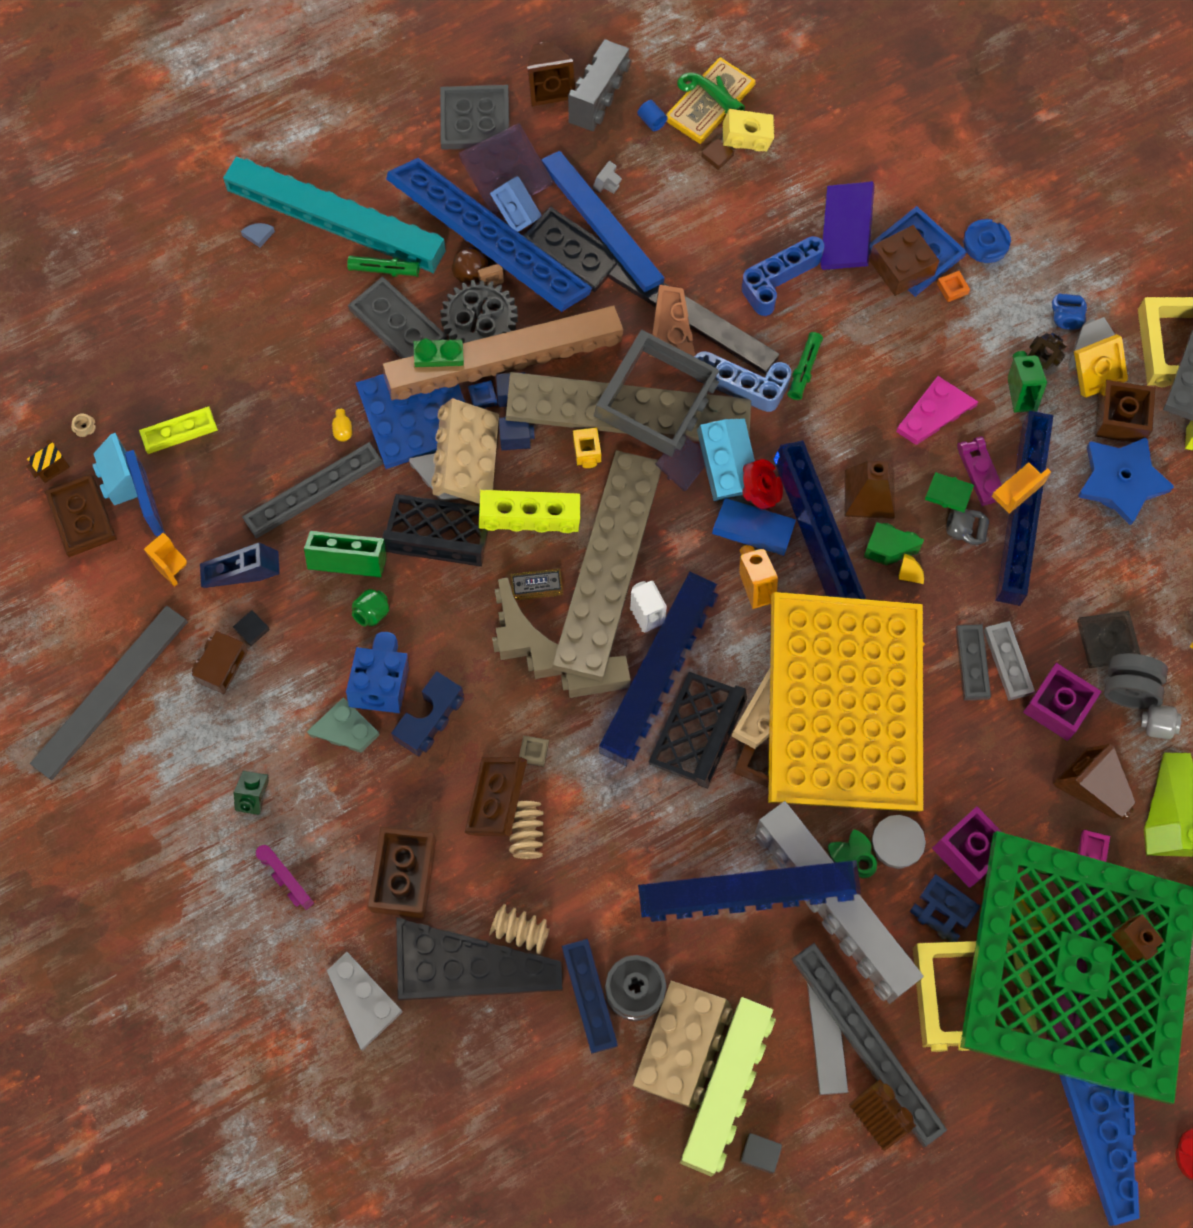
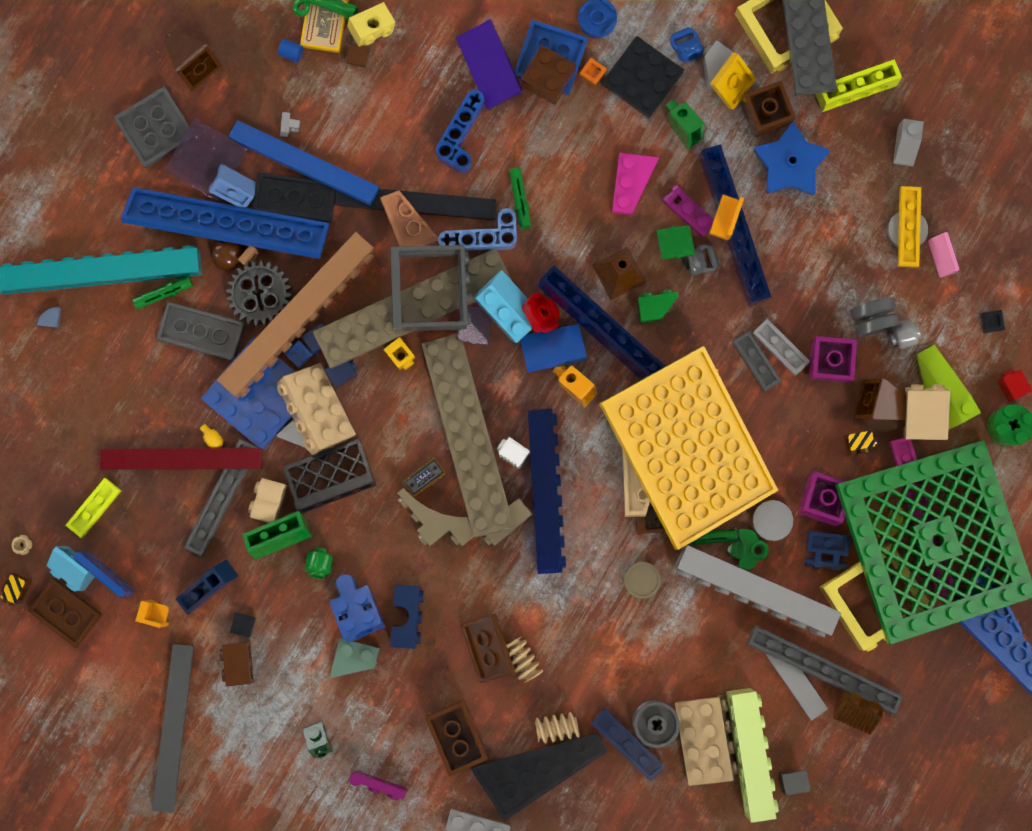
camera: 30 degrees left, 15 degrees up
green tile [413,338,464,367] -> none
neon yellow brick [479,490,580,533] -> none
dark tan tile [519,735,549,767] -> none
dark grey wedge [568,40,632,132] -> none
clear blue brick [638,860,861,922] -> none
black fence [649,672,747,789] -> none
yellow tile [898,554,924,584] -> none
dark brown brick [1028,333,1067,370] -> none
clear smoke plate [1077,610,1141,668] -> none
reddish brown brick [1111,914,1164,961] -> none
none -> dark red tile [100,448,263,470]
none -> tan brick [248,478,287,523]
none -> black plate [601,36,685,119]
none -> dark tan piece [624,562,661,599]
none -> green pin [688,528,738,546]
none -> brick [843,430,877,456]
none -> tan panel [903,384,950,440]

